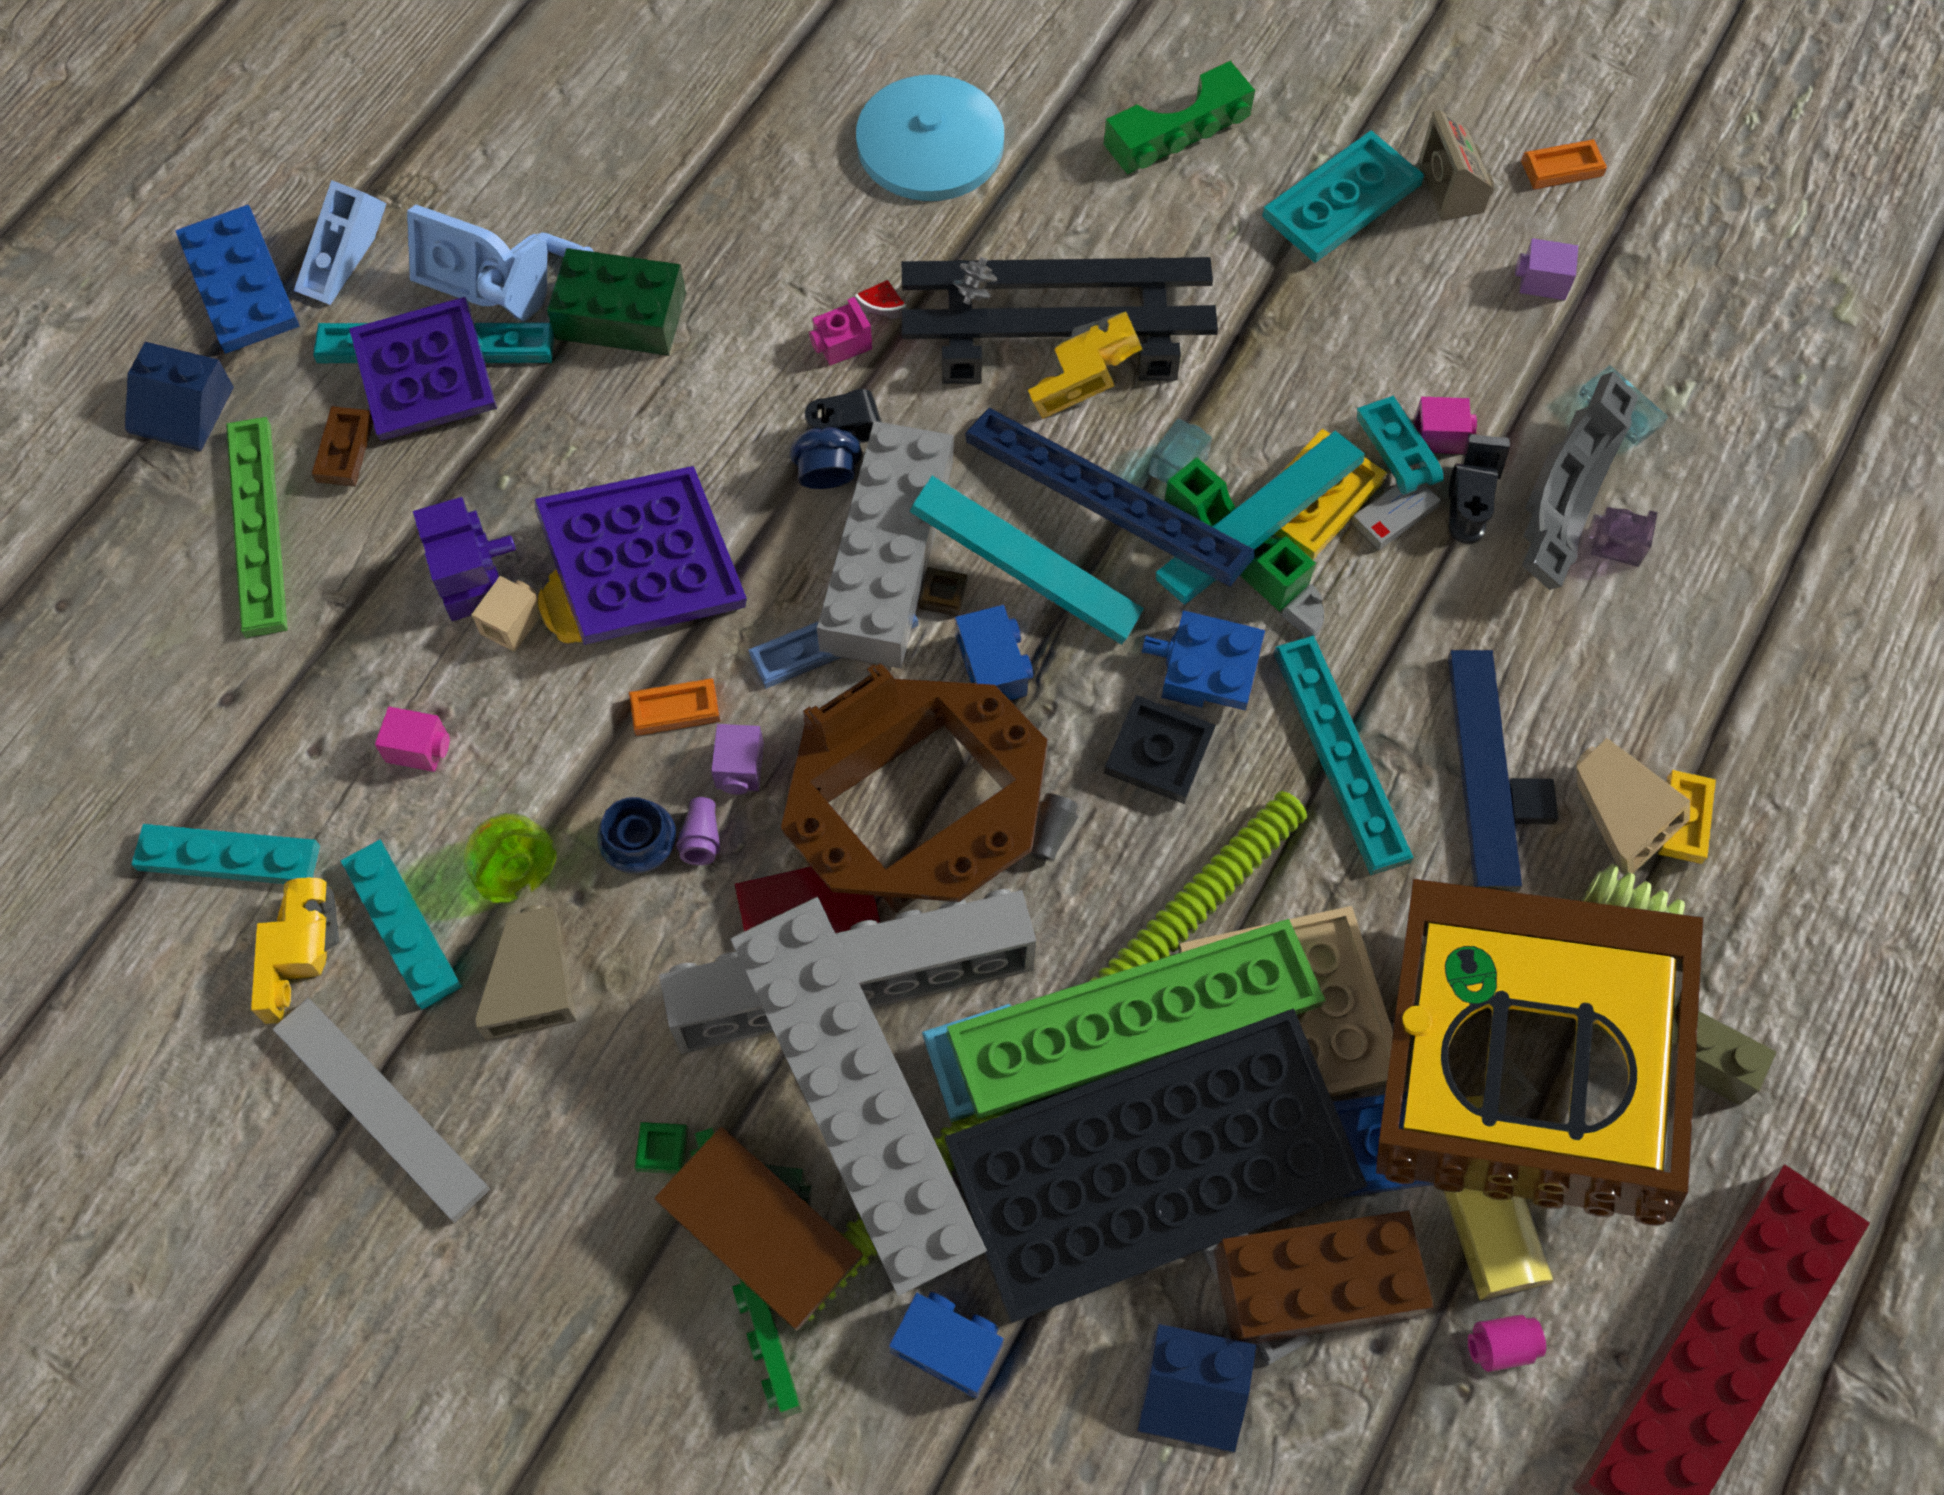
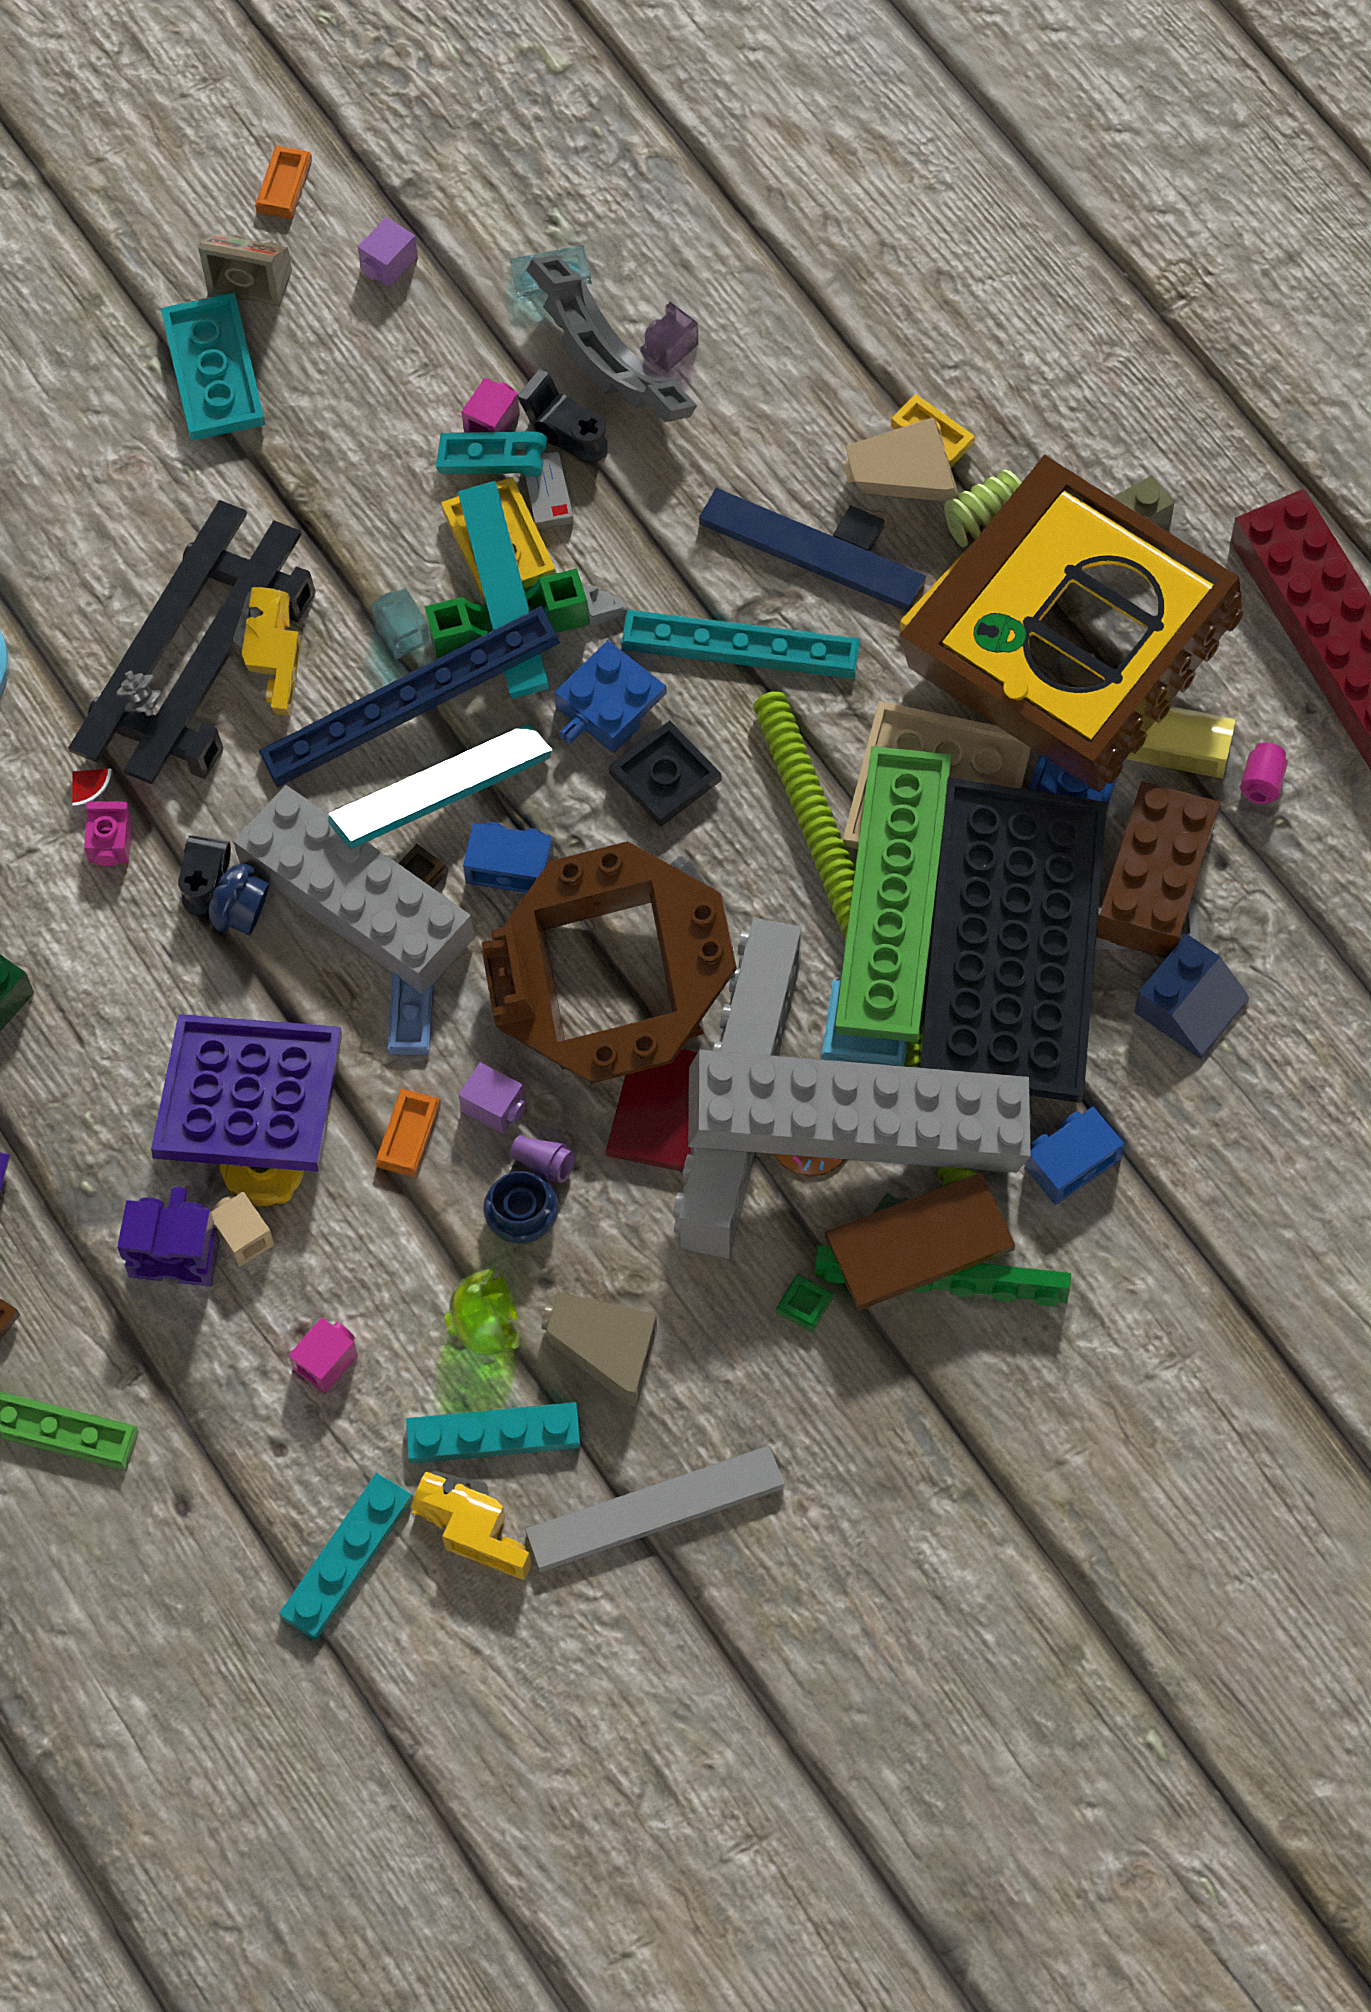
camera: 60 degrees left, 0 degrees up
green arch [1103,60,1255,175] -> none

